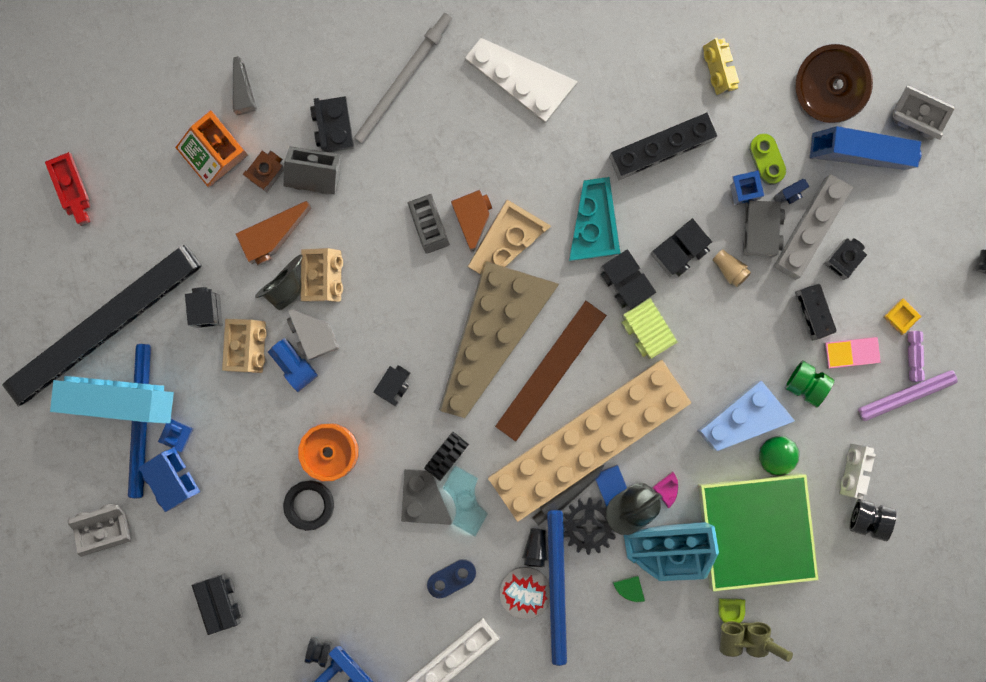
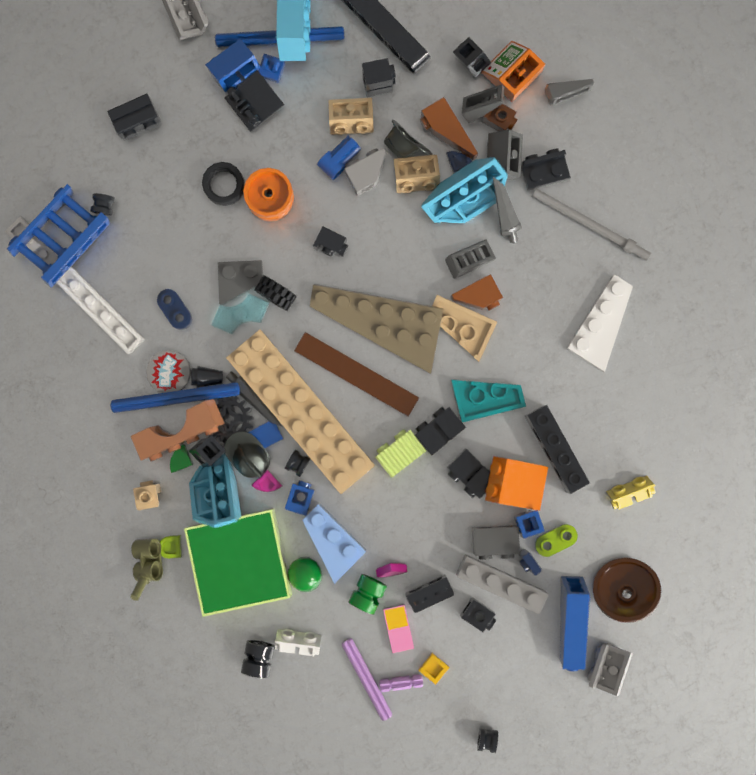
camera: 80 degrees right, 0 degrees up
tan cone [713,249,751,287] -> none
none -> nougat arch [130,399,225,462]
none -> tan bracket [133,480,161,510]
none -> black brick [189,434,226,467]
none -> black hinge [224,70,284,132]
none -> black wheel [285,449,310,477]
none -> blue brick [285,480,315,516]
none -> dark pink tile [376,563,408,577]
none -> medium azure wedge [421,157,507,223]
none -> dark blue tile [446,151,472,174]
none -> black brick [453,37,491,78]
none -> dark grey slope [462,84,505,123]
none -> orange brick [485,456,548,511]
none -> dark grey bar [493,177,522,243]

